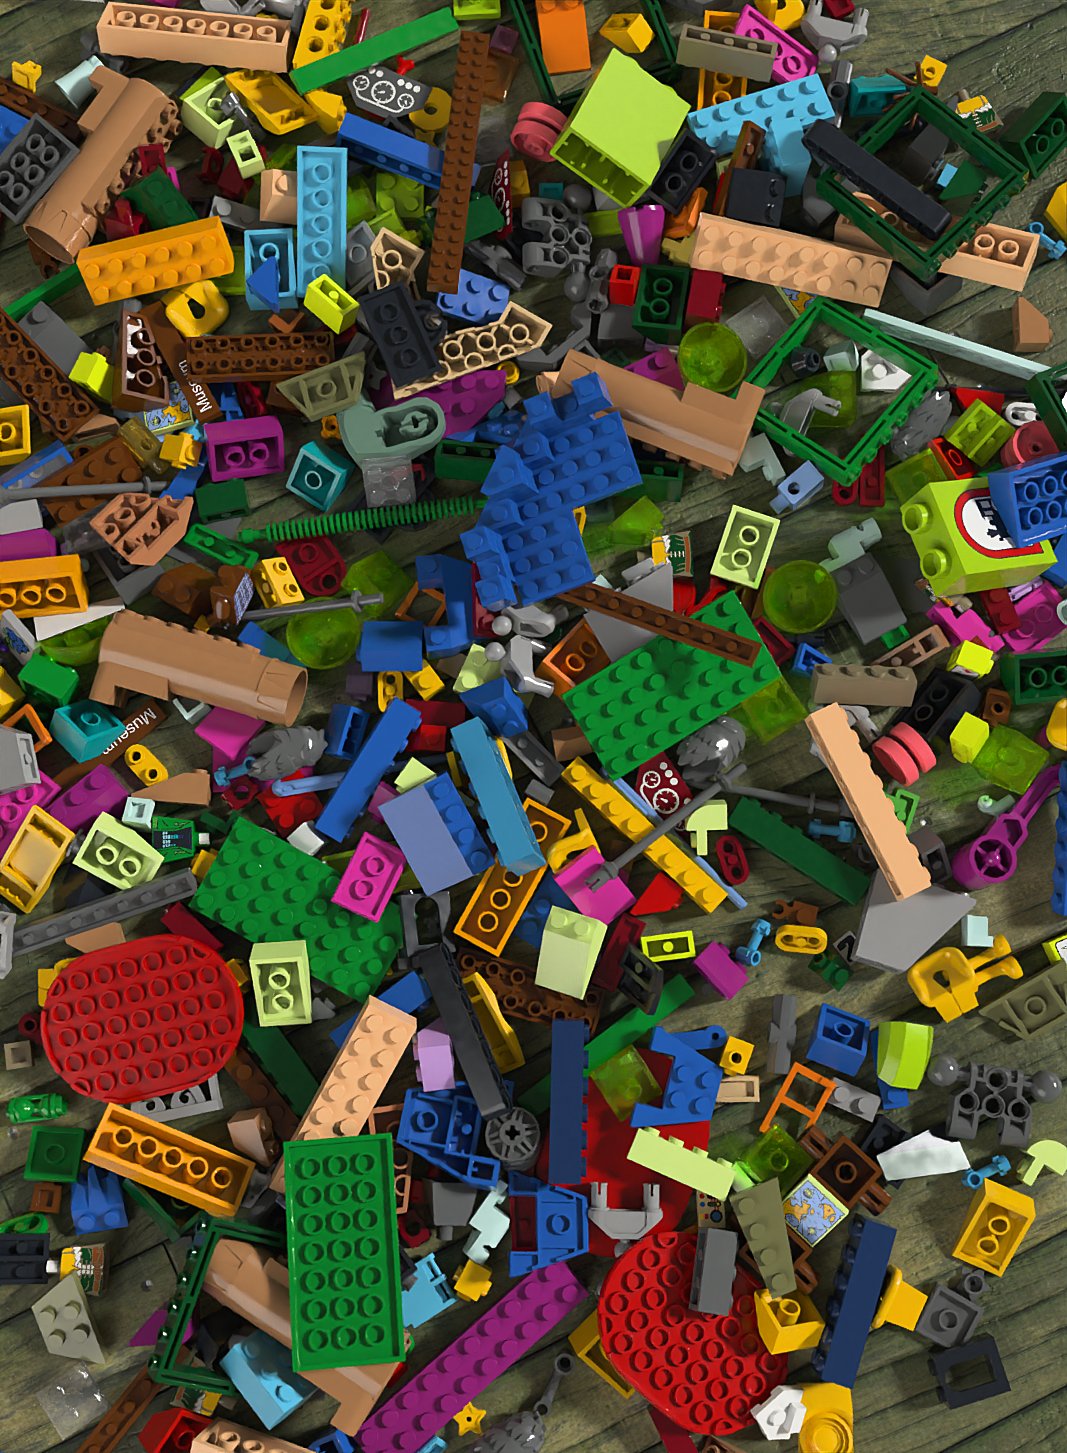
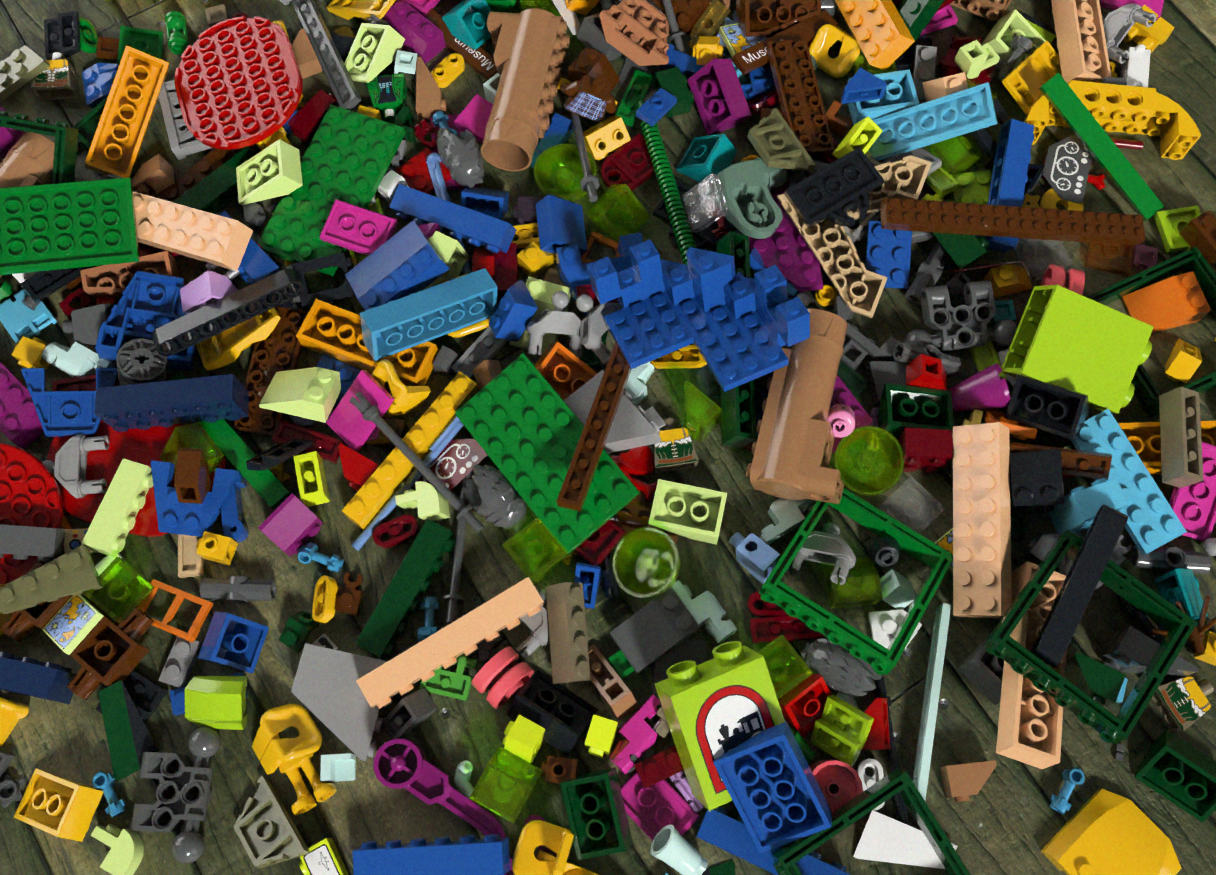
camera: 85 degrees right, 10 degrees down
none -> reddish brown slope [174,448,211,504]
none -> blue plate [635,88,678,126]
none -> bright pink head [827,404,855,438]

